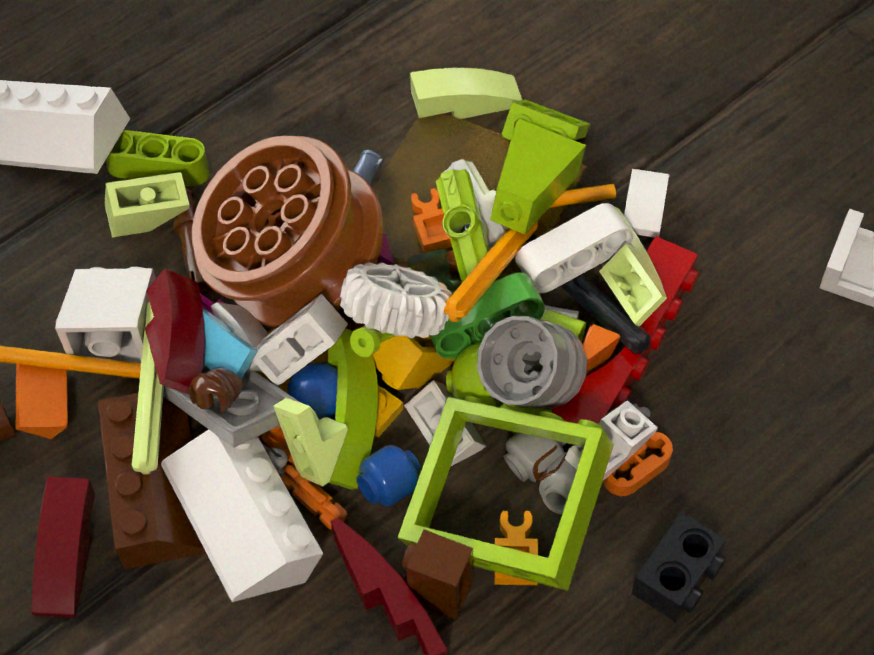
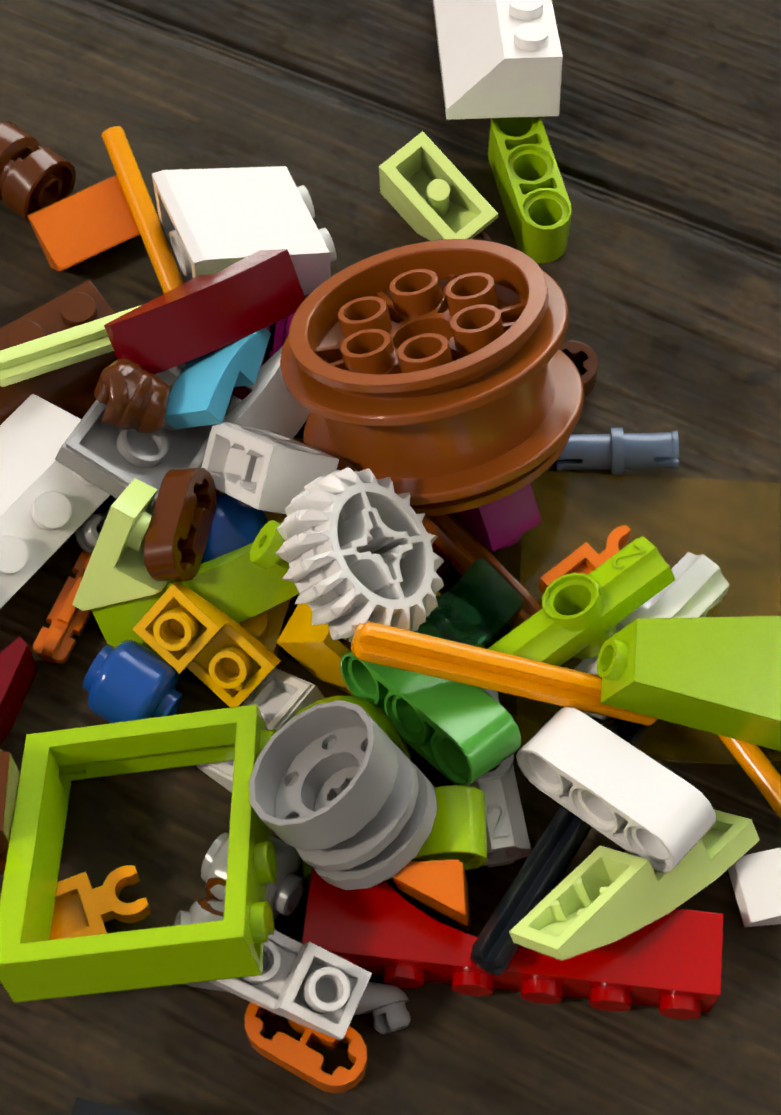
camera: 65 degrees right, 5 degrees up
none -> yellow slope [132,581,281,708]
none -> reddish brown beam [144,468,217,581]

